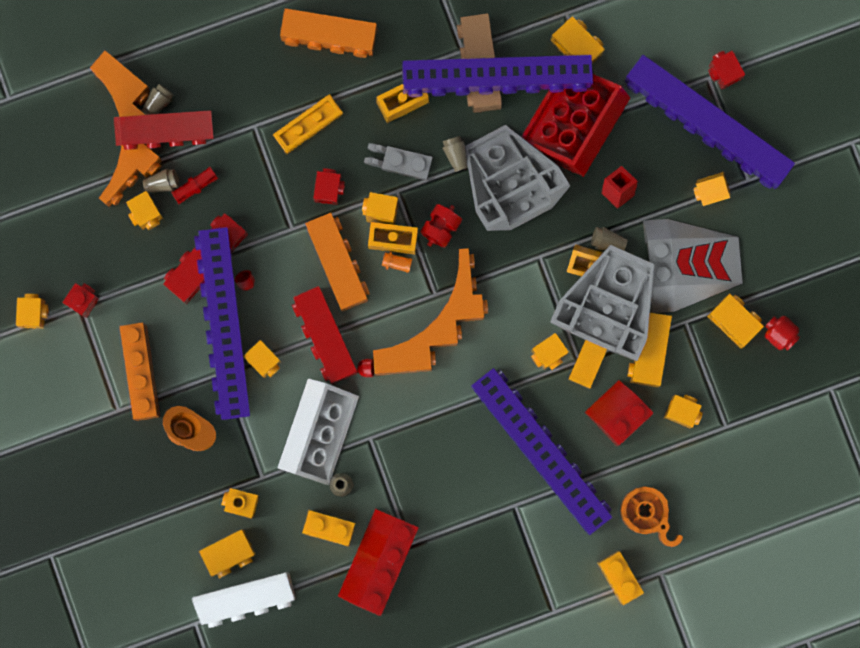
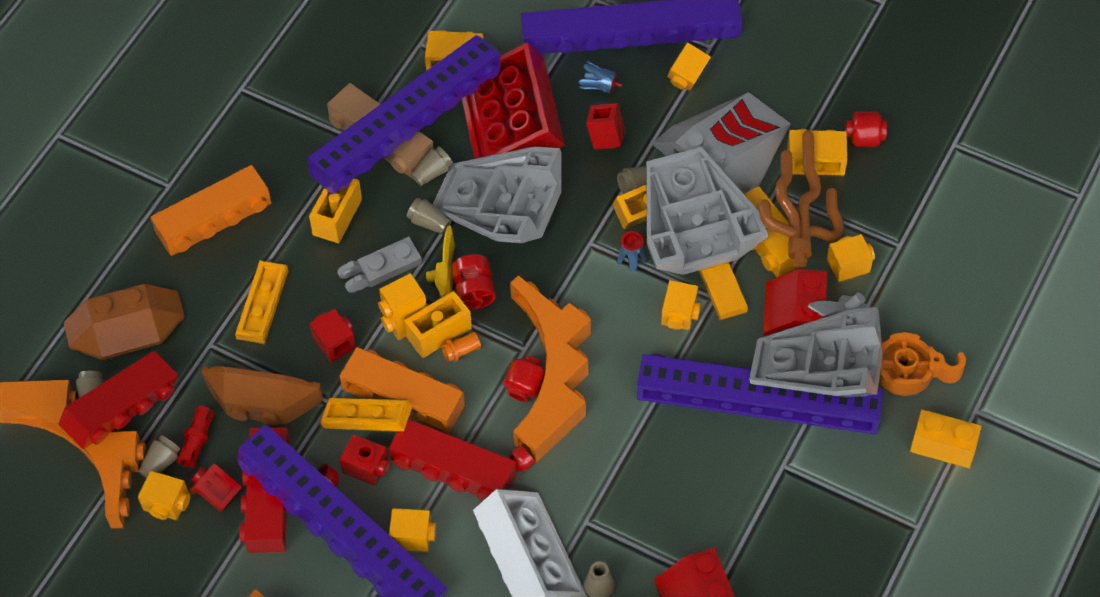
camera: 40 degrees left, 25 degrees down
none -> dark orange wedge [63,284,185,360]
none -> red bracket [189,463,242,512]
none -> dark orange wedge [202,366,323,425]
none -> light orange tile [320,398,412,431]
none -> red brick [339,434,390,486]
none -> dark tan cone [410,146,453,187]
none -> yellow piece [426,225,455,298]
none -> red head [503,356,545,403]
none -> flat silver piece [579,61,621,93]
none -> piece [617,231,647,272]
none -> light grey wedge [749,307,883,397]
none -> dark orange plant [759,131,844,268]
none -> light grey piece [808,292,868,317]

